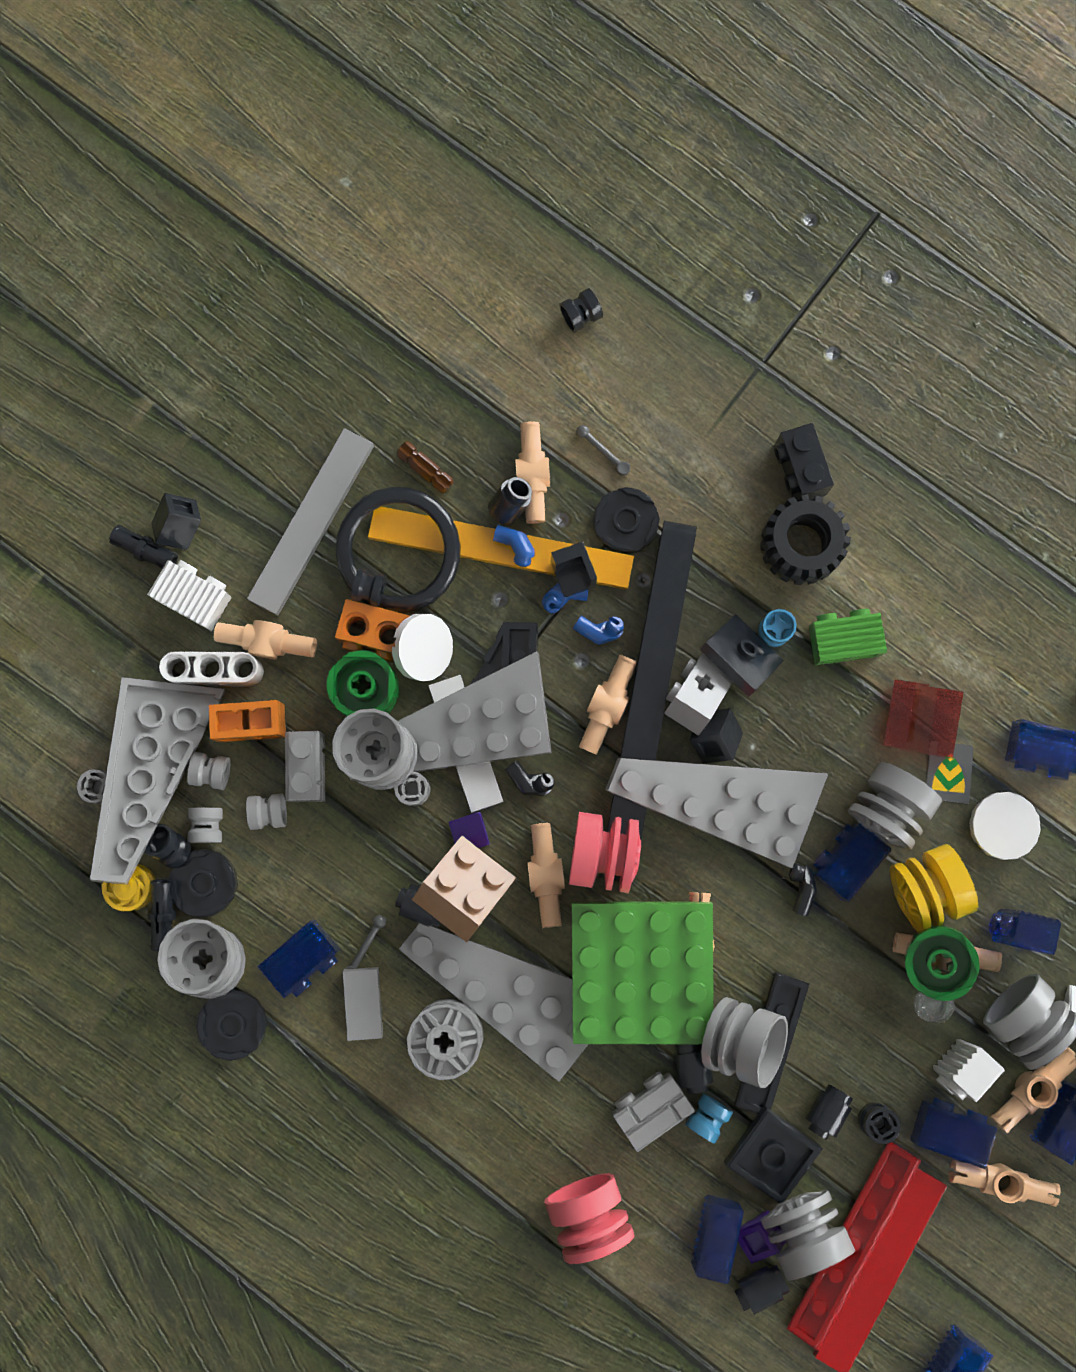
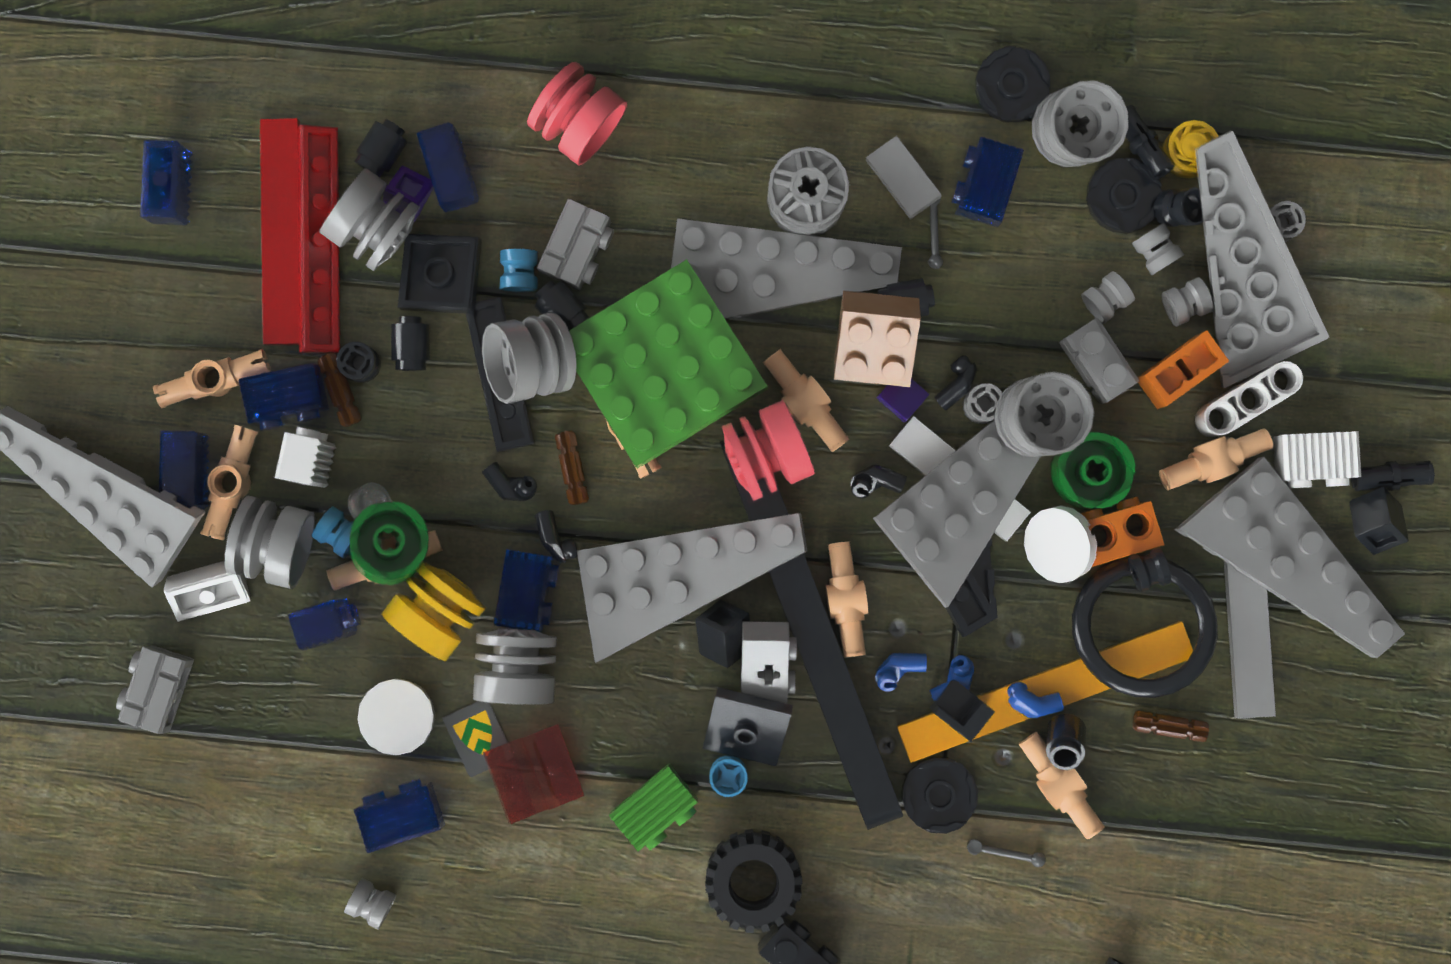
camera: 145 degrees right, 5 degrees up
none -> dark azure wheel [311,506,354,558]
none -> reddish brown axle [317,353,361,427]
none -> black arm [482,461,537,501]
none -> reddish brown axle [555,431,589,505]
none -> black arm [935,355,977,410]
none -> light grey wing [1174,457,1405,658]

